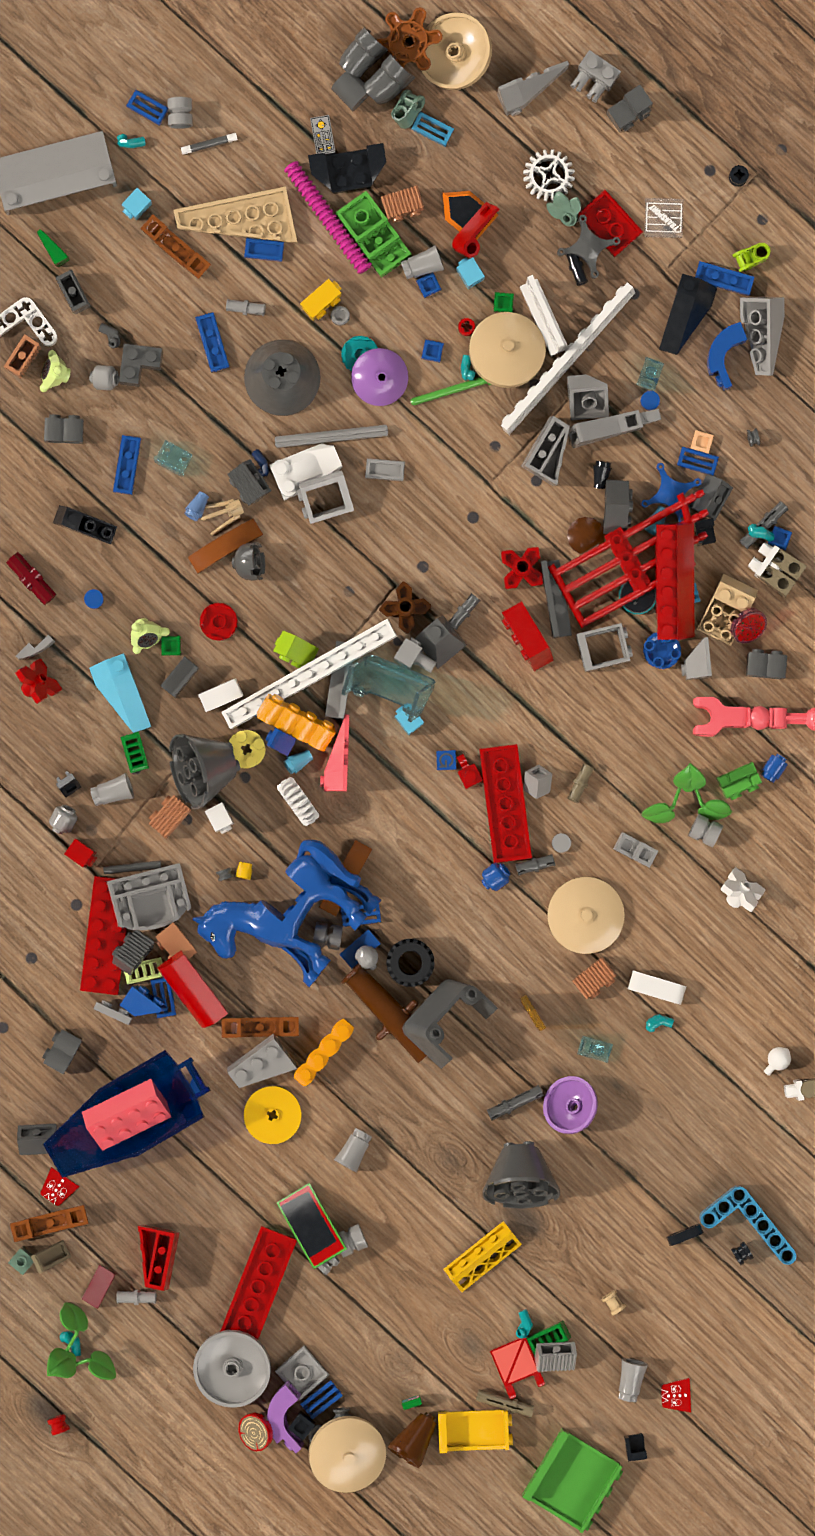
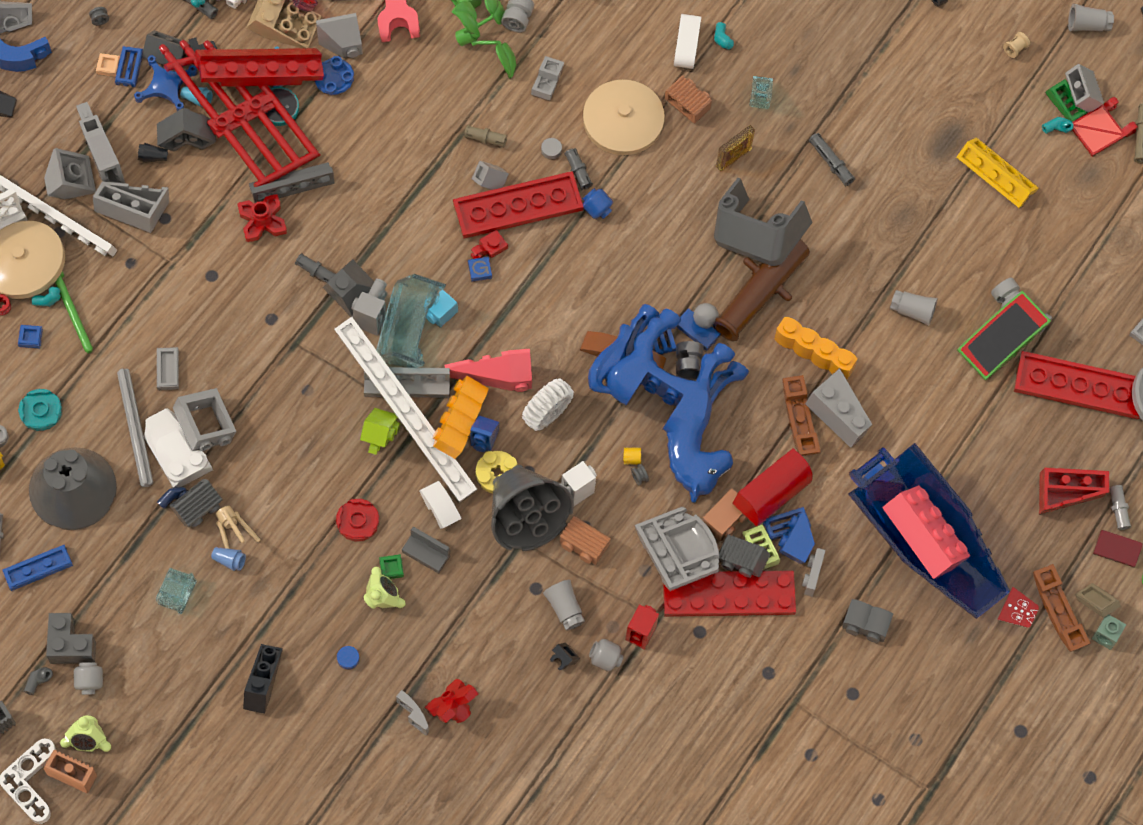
camera: 95 degrees left, 20 degrees down
dark red piece [6,552,57,605] -> none
dark grey panel [17,1124,58,1155] -> none
dark grey brick [44,414,84,444] -> none
medium azure wedge [89,653,151,733] -> none
dark grey bar [103,860,161,874] -> none
blue tile [113,435,141,495] -> none
green slope [120,732,149,774] -> none
dark orange slope [188,518,263,574] -> none
dark grey cylinder [232,542,265,581] -> none
yellow piece [244,1086,301,1144] -> none
medium azure cone [283,750,313,774] -> none
medium lavender dish [351,348,408,406] -> none
reddish brown plant [379,581,431,634] -> none
black tyre [386,939,435,987] -> none
dark grey cone [482,1141,560,1208] -> none
red wedge [501,601,554,671] -> none
medium lavender dish [543,1076,598,1134] -> none
reddish brown dish [567,517,605,554] -> none
light grey window [576,623,633,672] -> none
clear light blue slope [636,357,664,392] -> none
blue tile [640,391,660,411] -> none

